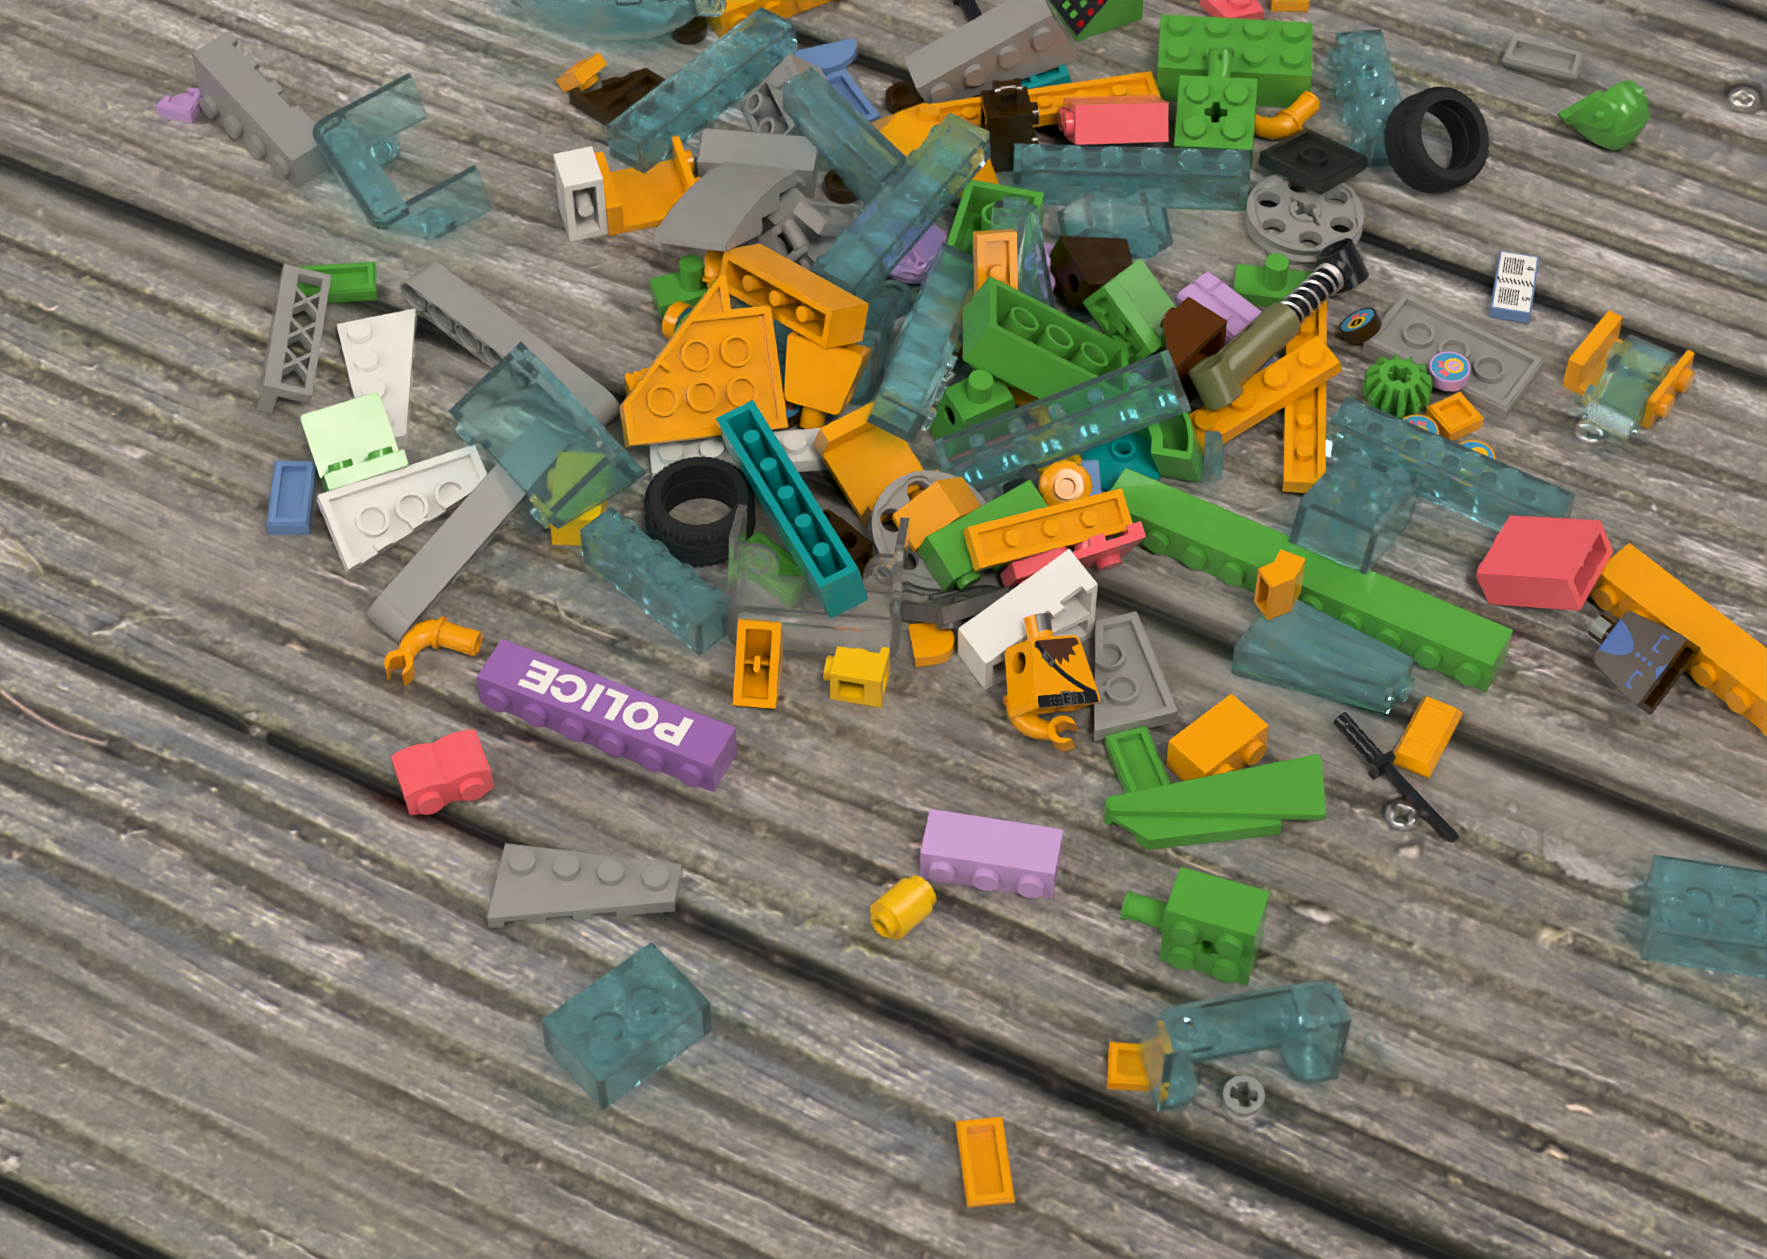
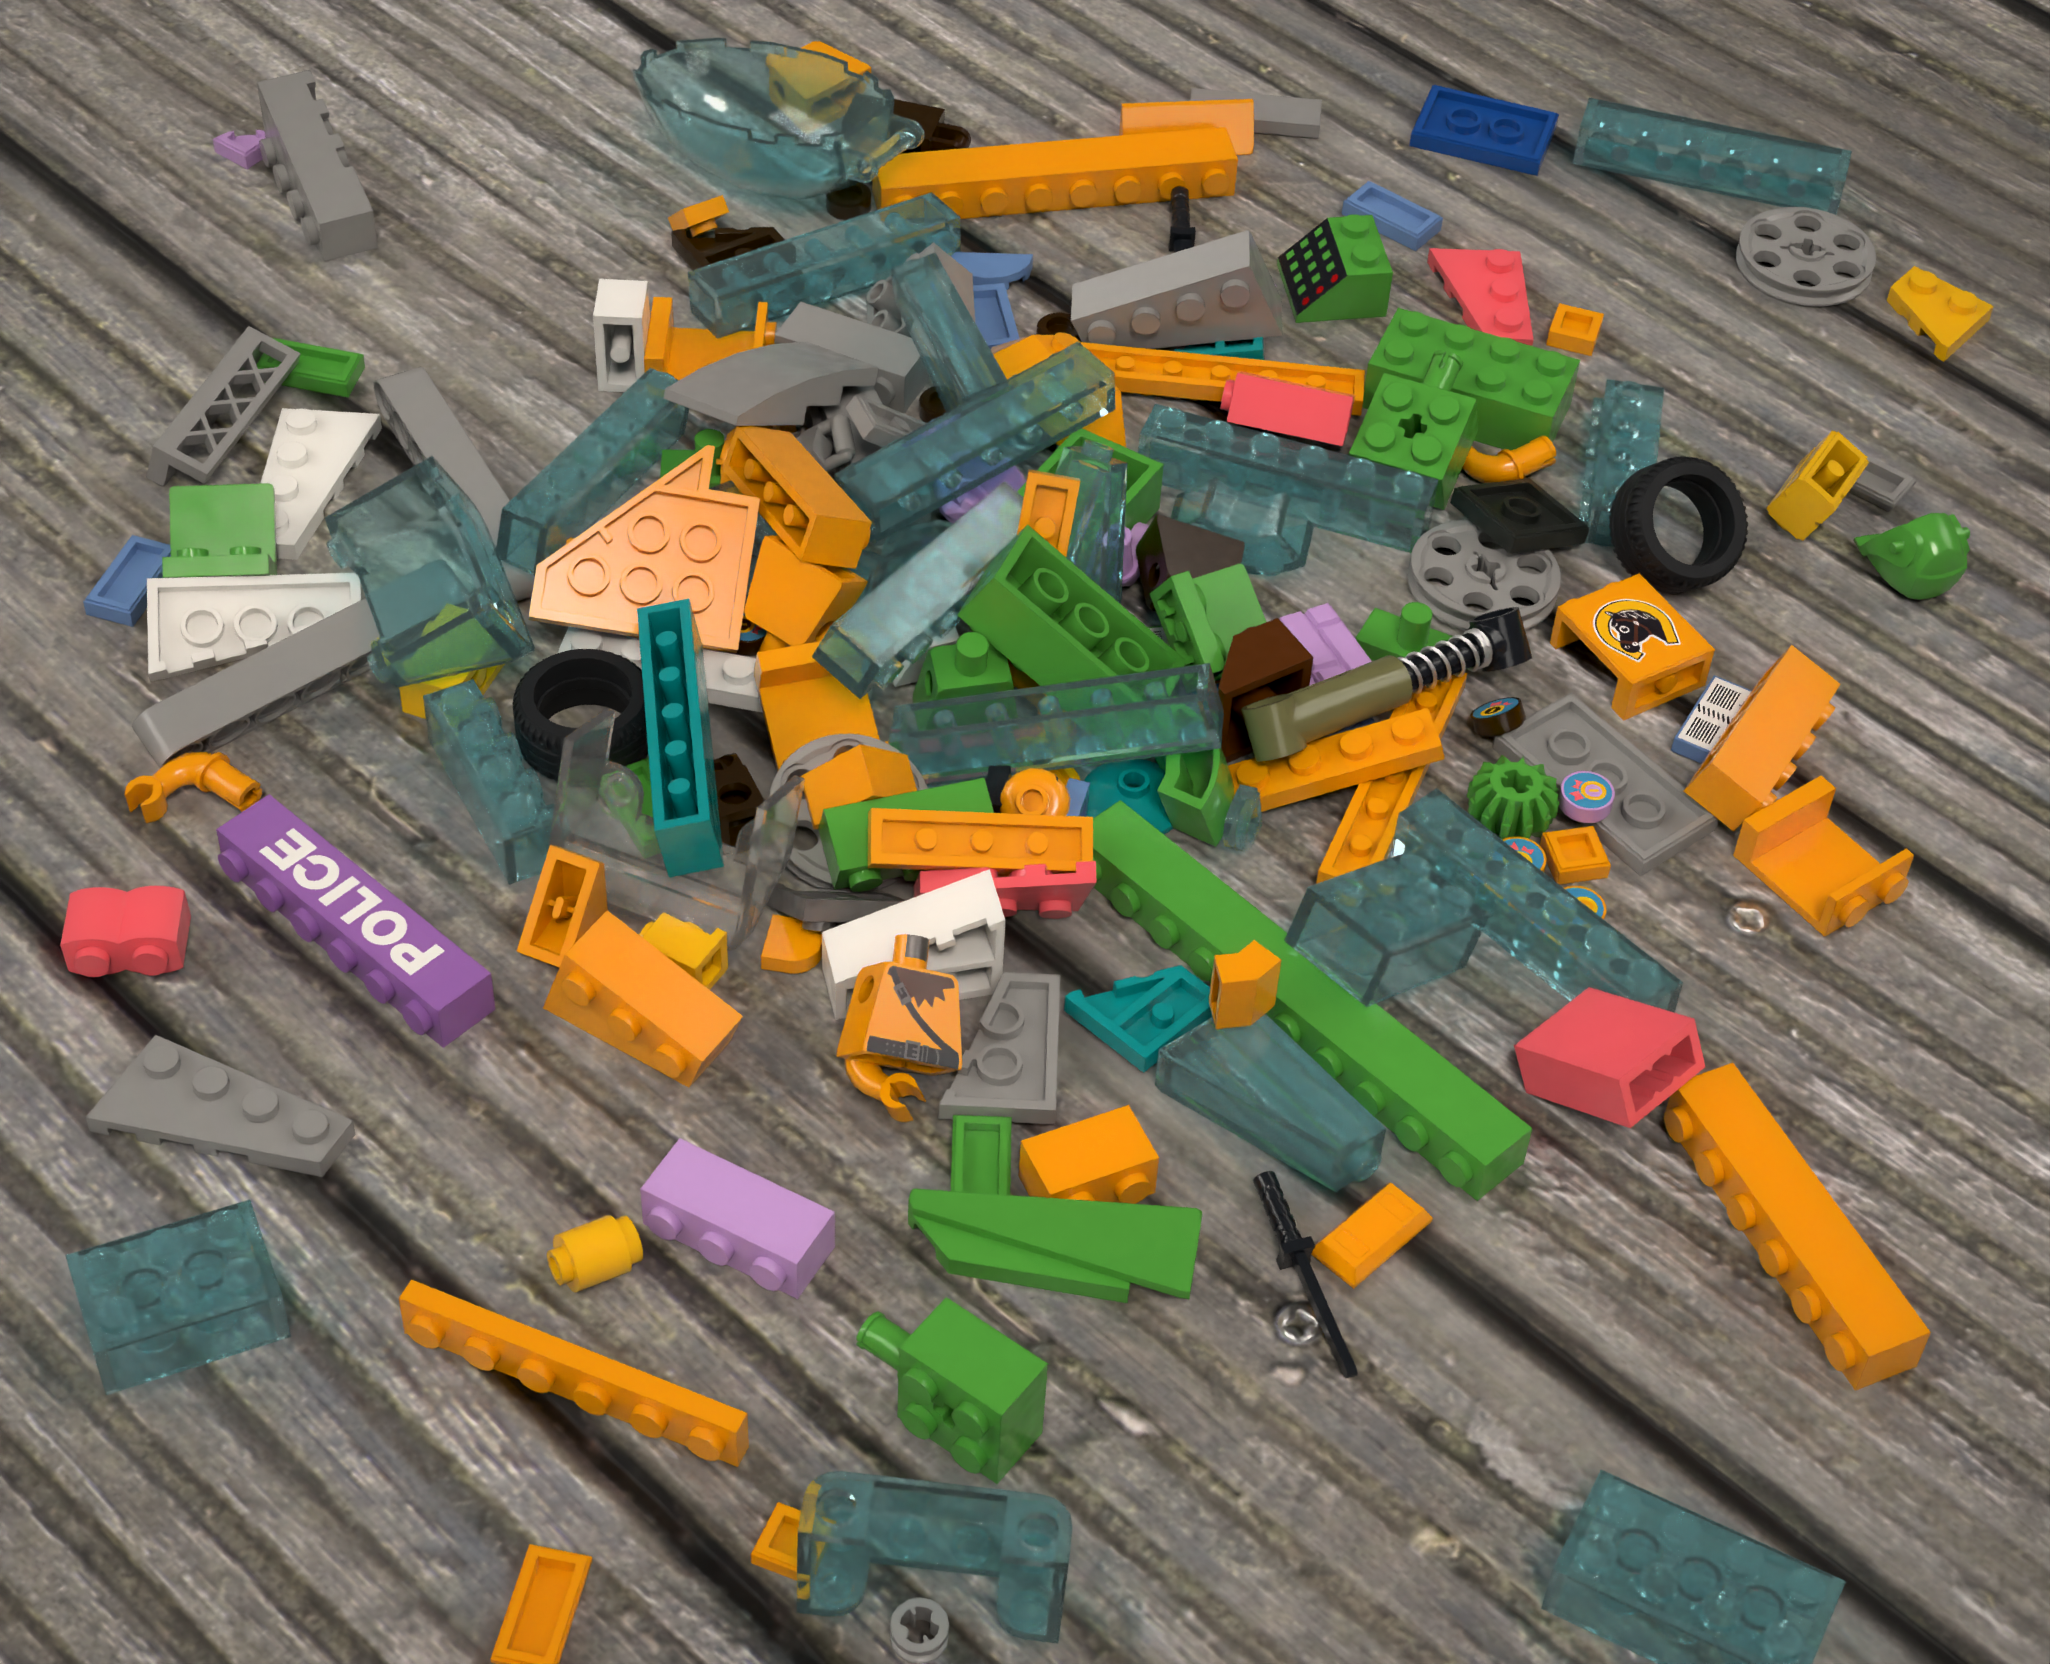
camera: 15 degrees right, 5 degrees down
clear light blue windscreen [312,73,492,240] -> none
dark brown brick [979,78,1039,173] -> none
clear light blue brick [1581,335,1676,440] -> none
dark brown torso [1588,611,1701,715] -> none
none -> light orange plate [399,1279,749,1467]
none -> clear light blue brick [495,368,689,576]
none -> light orange wedge [543,910,743,1088]
none -> teal wing [1064,965,1213,1073]
none -> light orange panel [1550,573,1715,721]
none -> light orange brick [1683,645,1841,832]
none -> yellow brick [1766,430,1869,541]

